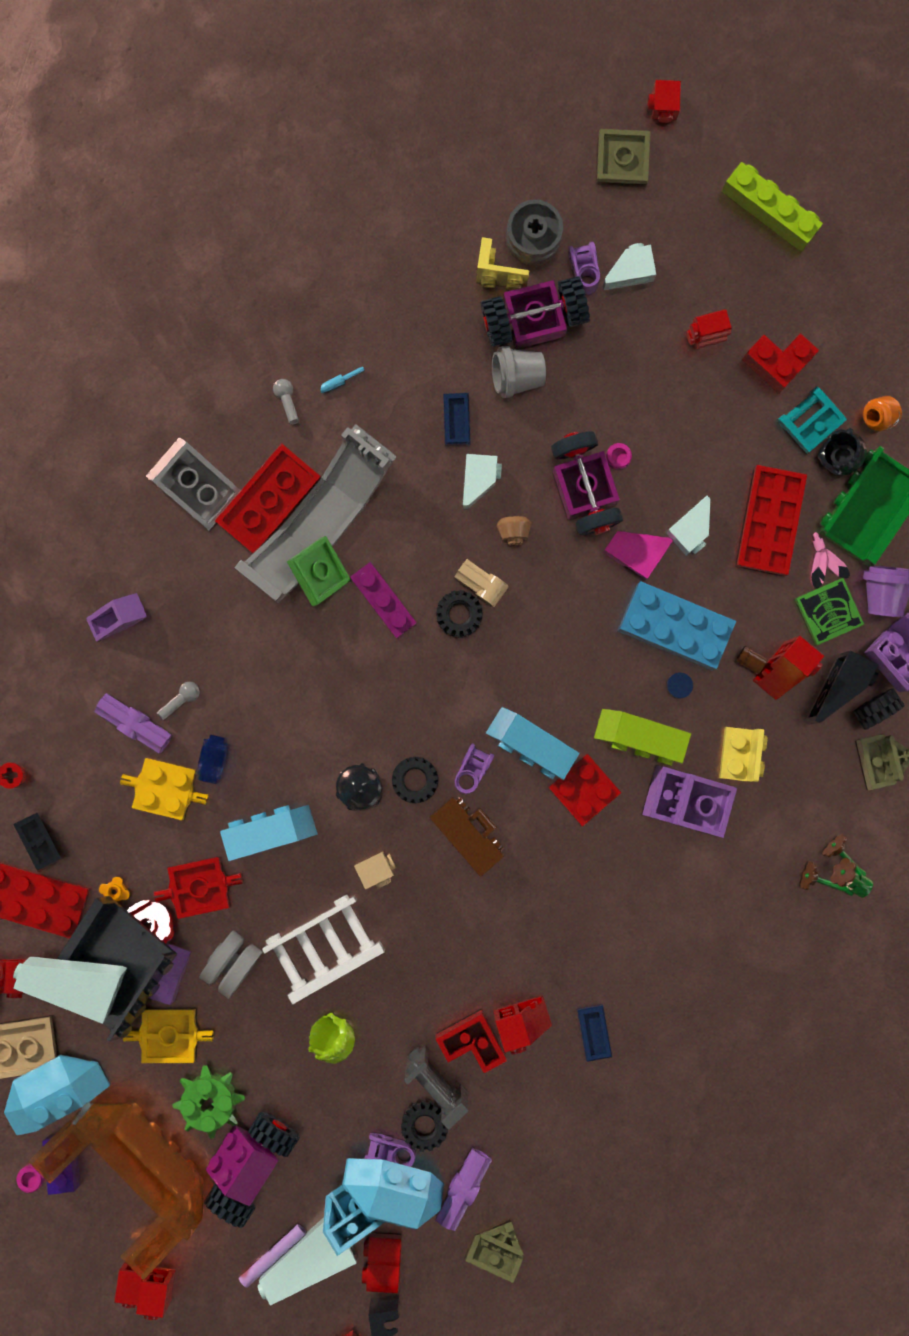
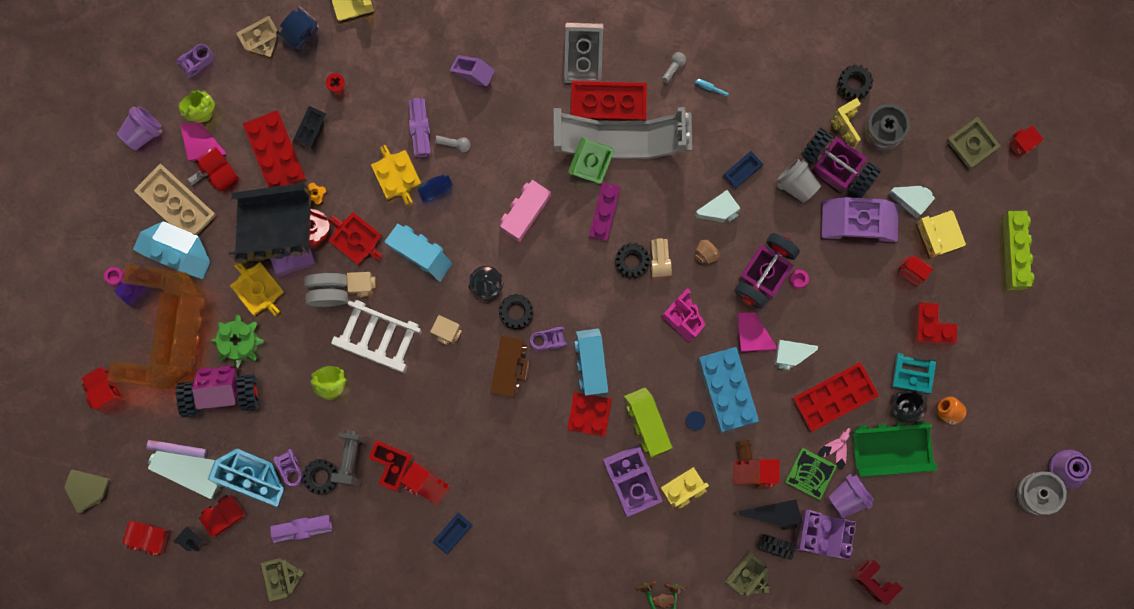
camera: 50 degrees right, 5 degrees down
light aqua slope [13,957,127,1024] -> none
medium azure wedge [342,1158,444,1230] -> none
medium lavender piece [568,242,600,295] -> none
none -> tan brick [347,272,376,297]
none -> bright pink brick [499,180,551,242]
none -> dark pink slope [661,288,705,342]
none -> medium lavender slope [821,197,899,242]
none -> black tyre [837,64,873,100]
none -> light yellow bracket [917,210,966,258]

